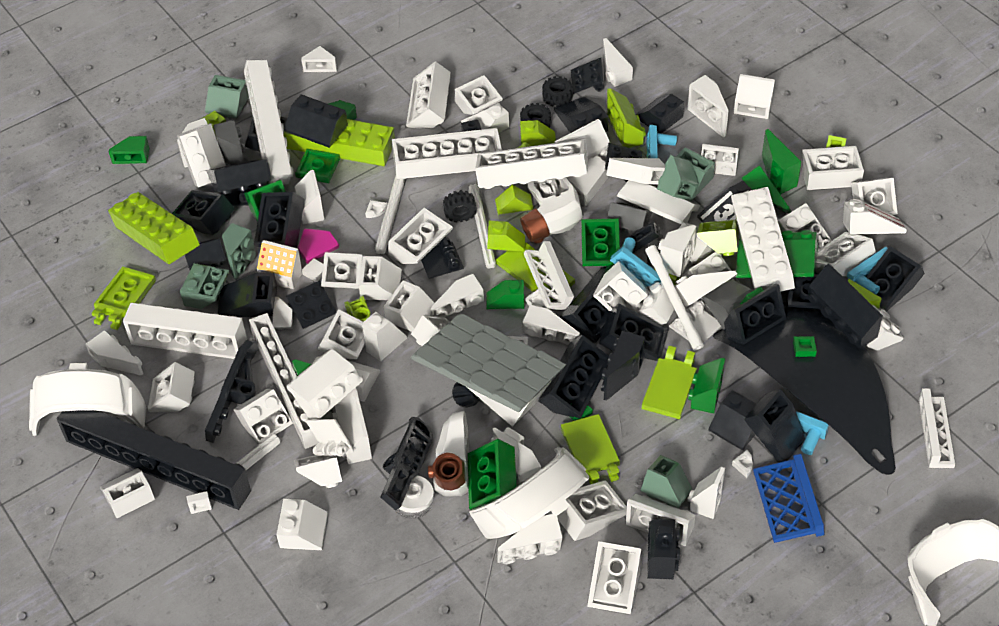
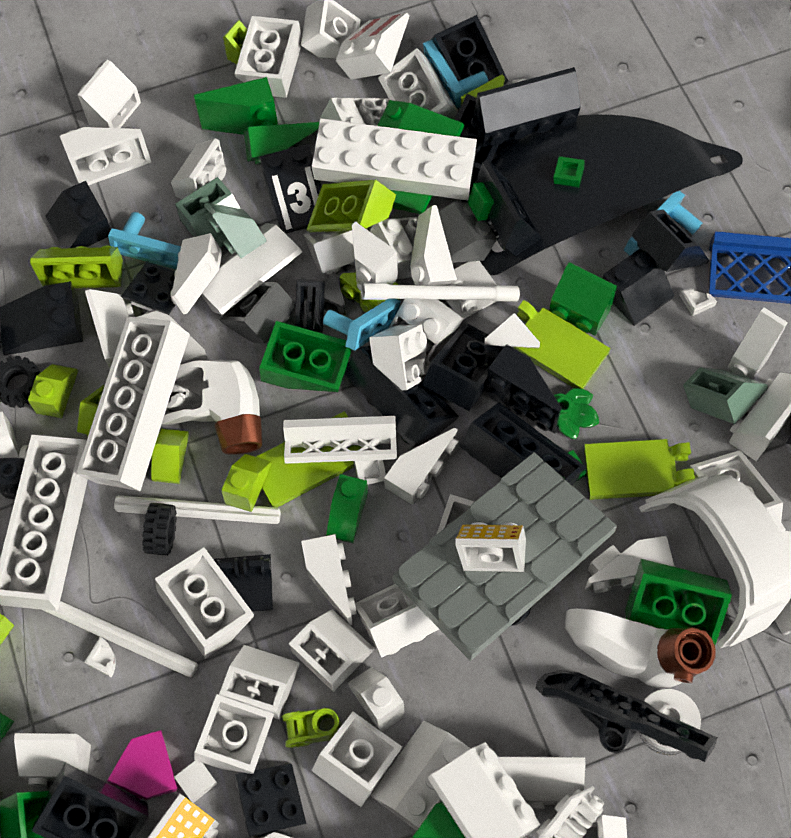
camera: 75 degrees left, 15 degrees up
white fence [919,388,955,468] -> none
none -> white slope [455,522,526,572]
none -> white slope [485,313,540,348]
none -> green plate [554,388,599,440]

